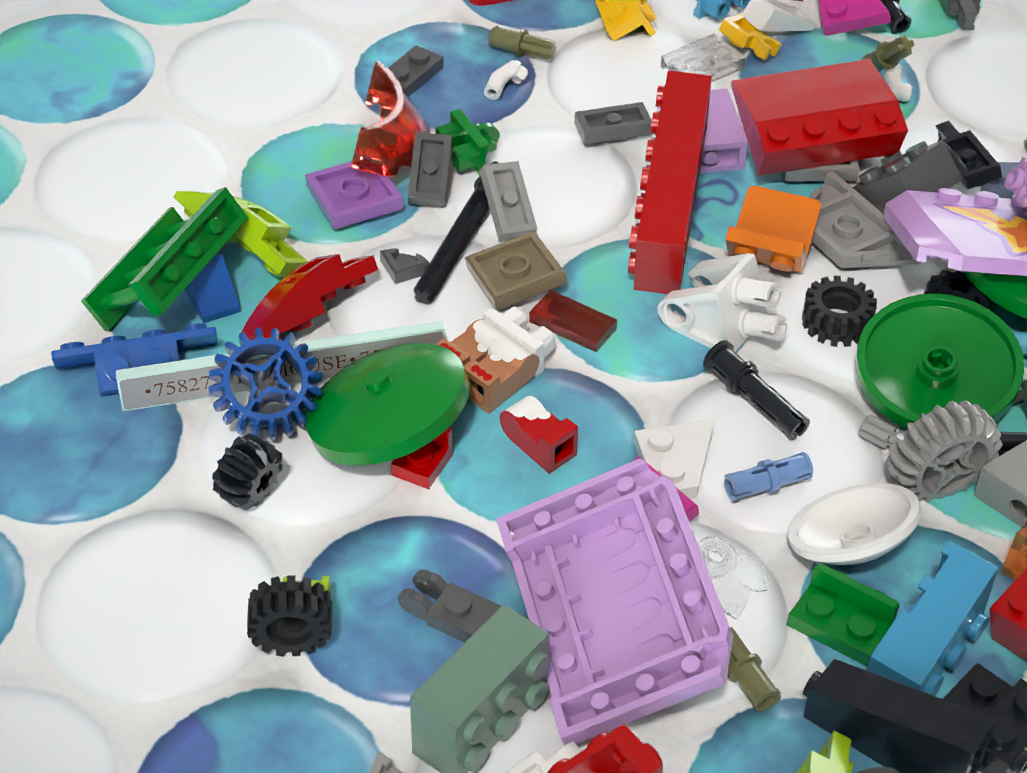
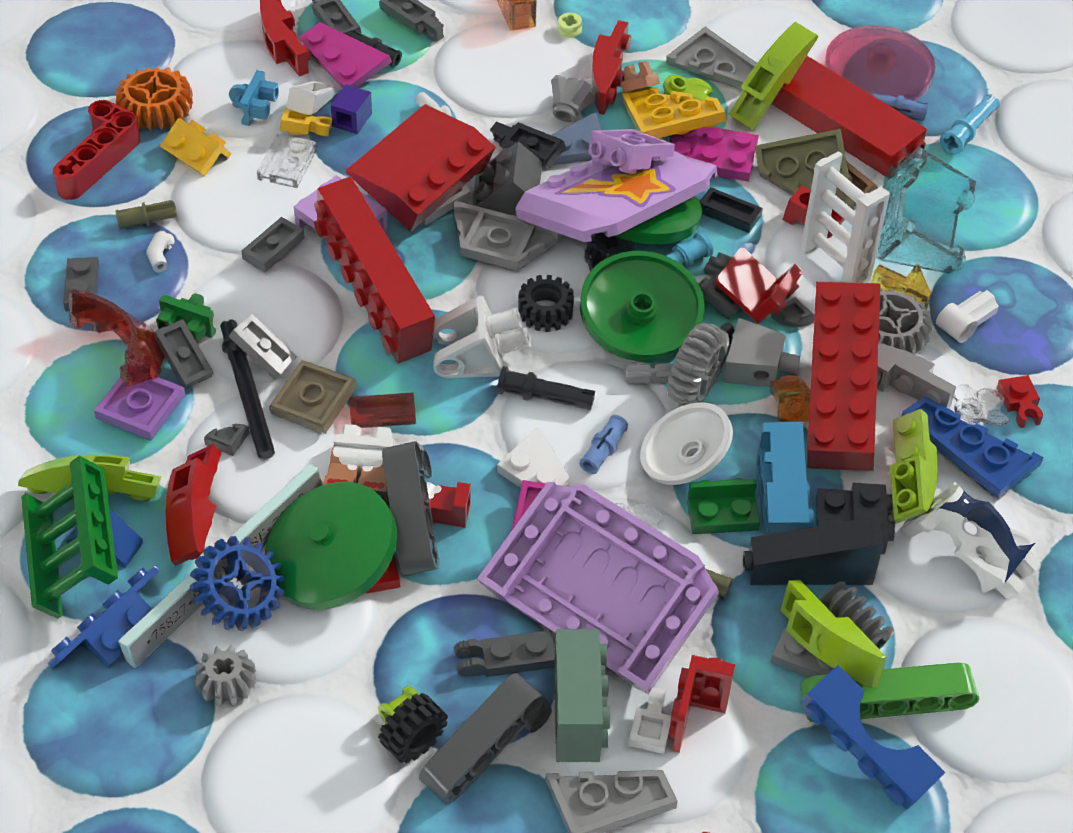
camera: 40 degrees left, 5 degrees up
black gear [212,433,283,510] -> none
orange bracket [725,185,821,273] -> none
olive axle [861,36,914,72] -> none
none -> light grey gear [195,645,256,708]
none -> dark purple brick [330,84,372,134]
none -> dark grey beam [382,441,439,576]
none -> dark grey beam [419,673,552,804]

